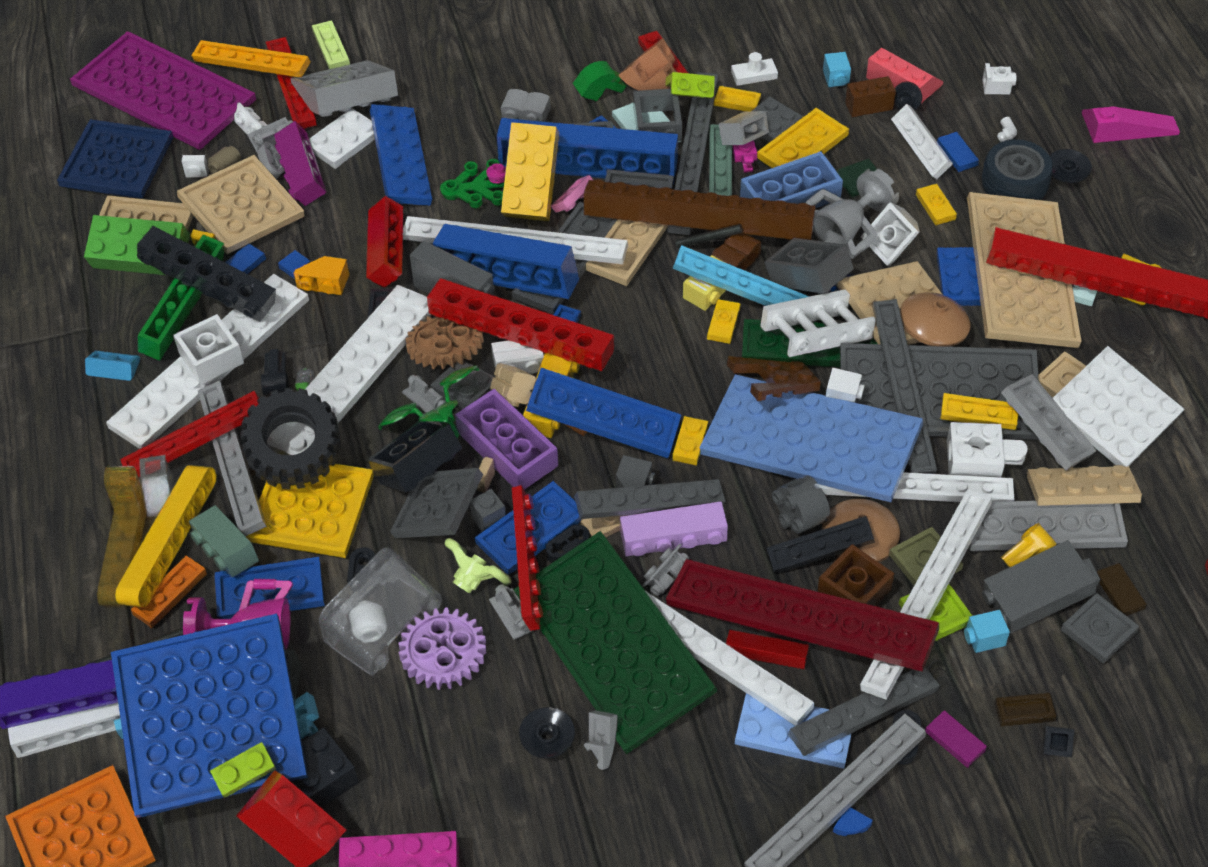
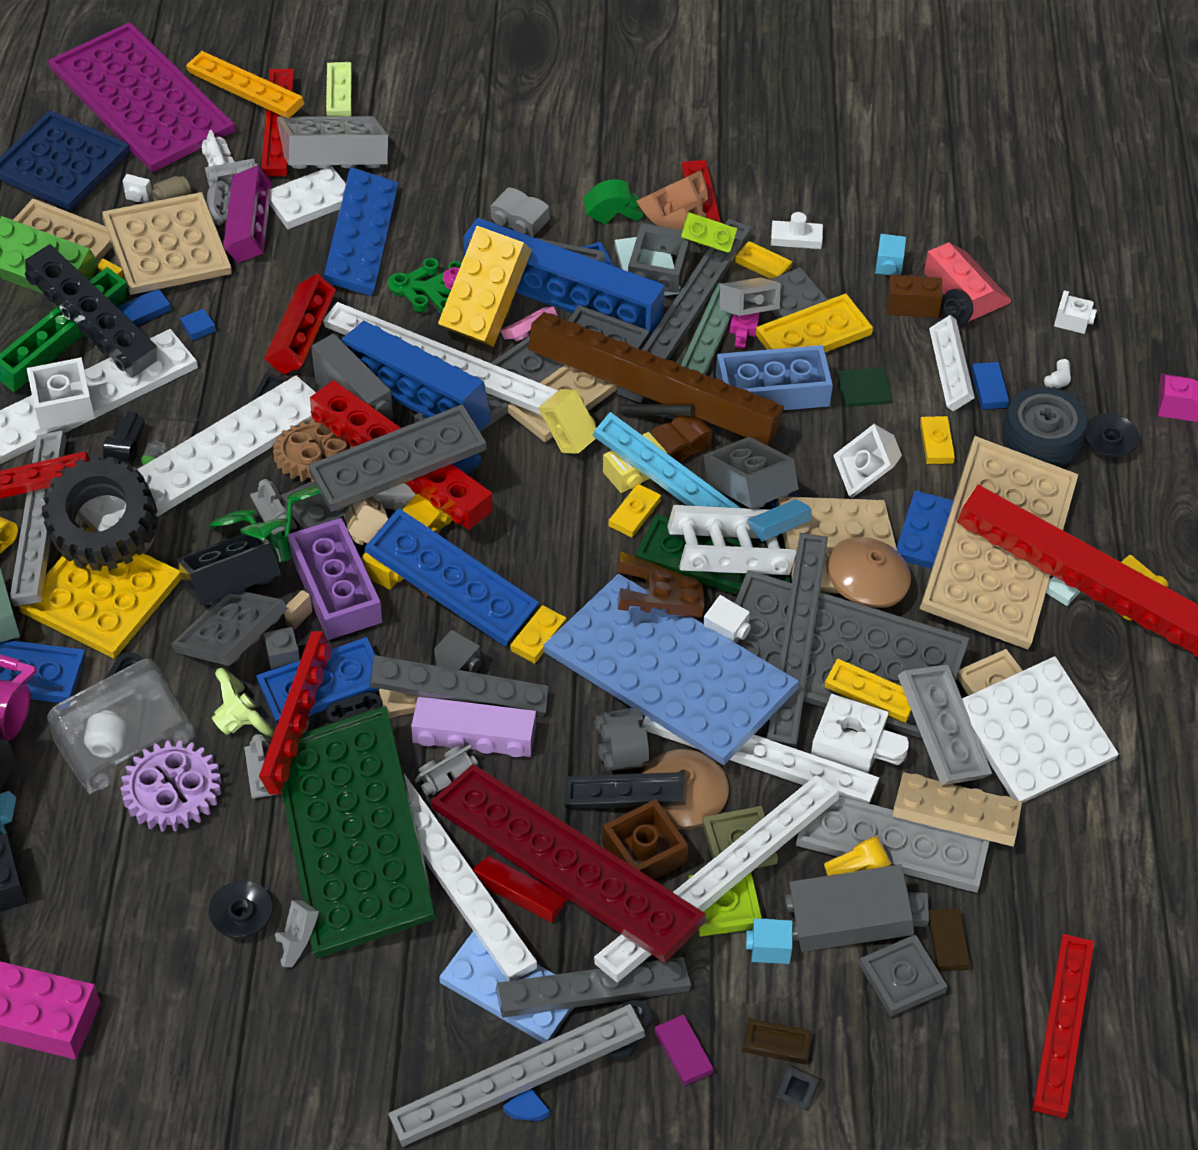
camera: 15 degrees right, 0 degrees up
light orange slope [294,256,349,295] -> none
light grey piece [806,169,899,259] -> none
none -> dark grey plate [308,404,487,512]
none -> light yellow brick [538,389,596,454]
none -> dark azure slope [747,499,812,542]

